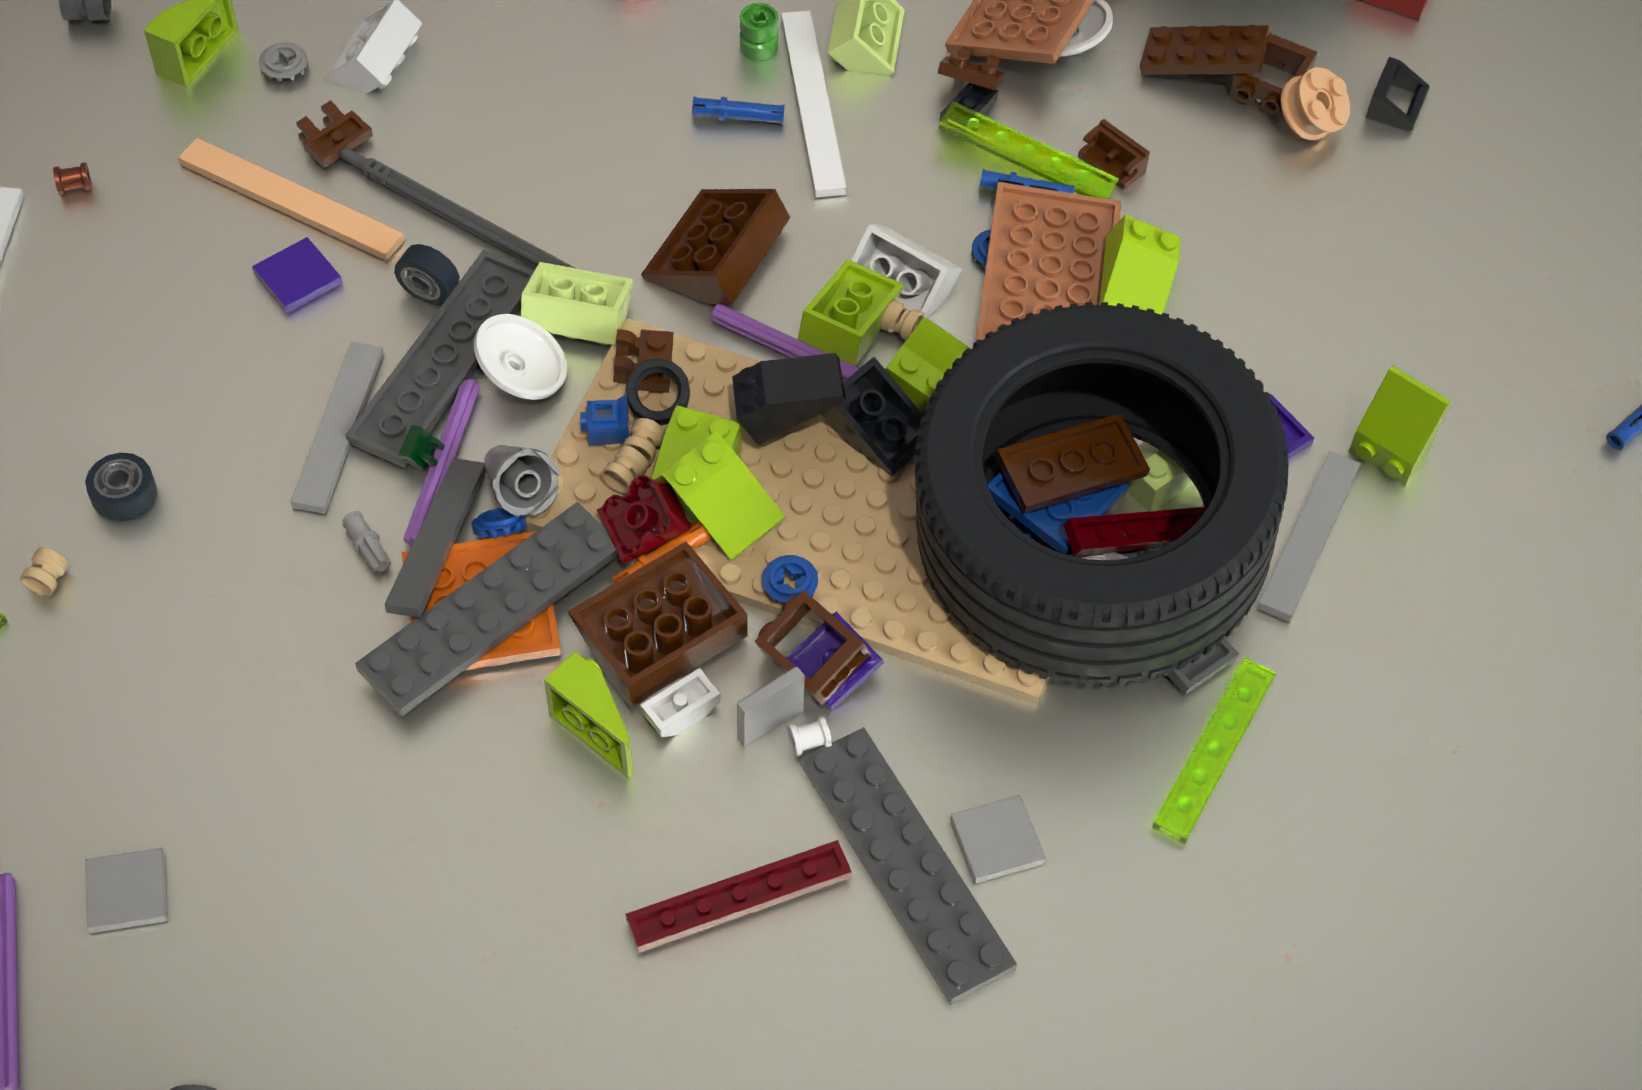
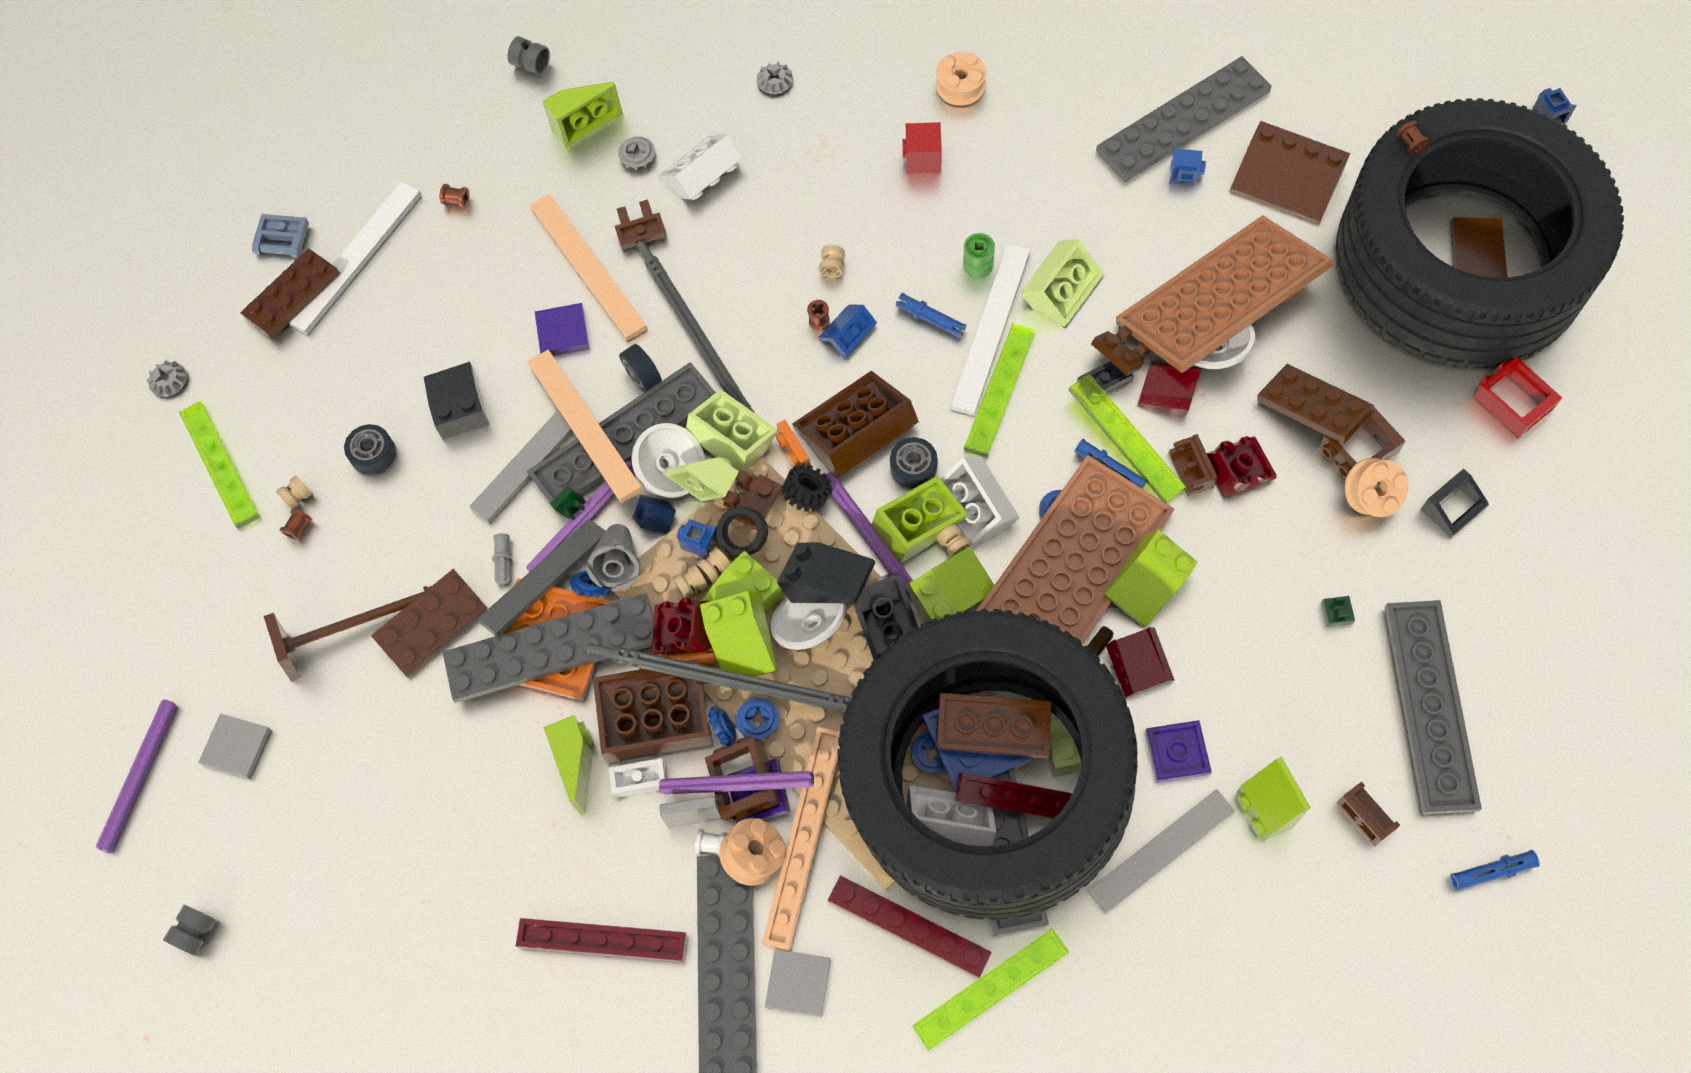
camera: 35 degrees right, 10 degrees up
none -> reddish brown tile [263,585,431,681]
none -> copper bush [279,508,313,541]
none -> reddish brown plate [371,568,487,676]
none -> black slope [424,361,490,440]
none -> light nougat tile [527,350,643,504]
none -> dark grey axle [586,643,852,712]
none -> dark blue panel [632,495,676,533]
none -> medium lavender axle [659,771,814,795]
none -> yellowish green slope [663,457,739,502]
none -> blue gear [708,705,736,747]
none -> light nougat wheel [719,818,786,886]
none -> light nougat tile [762,726,840,951]
none -> white dish [770,598,846,650]
none -> orange plate [776,420,811,468]
none -> black tyre [782,464,832,512]
none -> copper bush [807,300,830,330]
none -> tan wheel [819,245,845,278]
none -> blue panel [819,304,877,356]
none -> dark red plate [827,875,992,979]
none -> wheel [890,437,938,488]
none -> clear neon green tile [964,323,1036,458]
none -> dark red slope [1138,362,1201,417]
none -> dark red slope [1207,436,1277,496]
none -> dark green tile [1321,596,1355,627]
none -> reddish brown hinge [1336,781,1400,846]
none -> dark grey plate [1385,600,1482,815]

